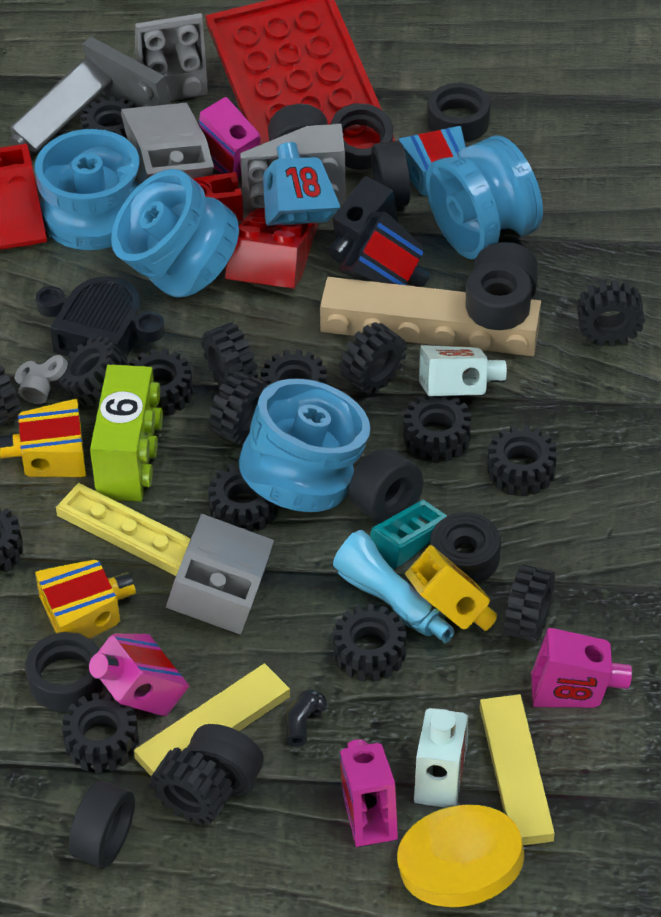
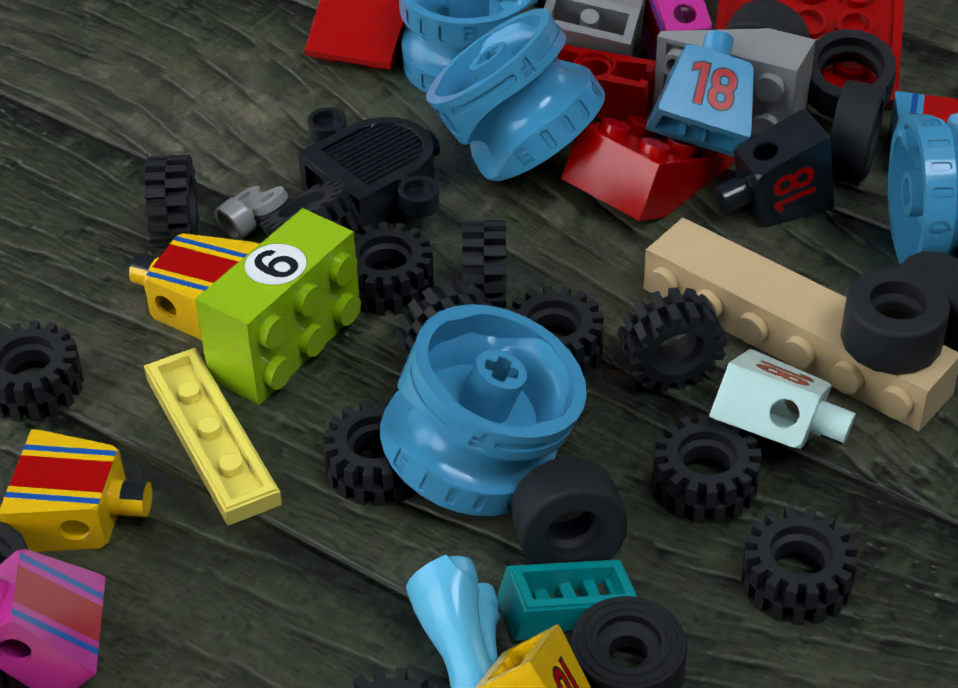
camera: 30 degrees right, 5 degrees down
light grey slope [166,514,274,635] -> none
torso [339,212,430,287] -> none

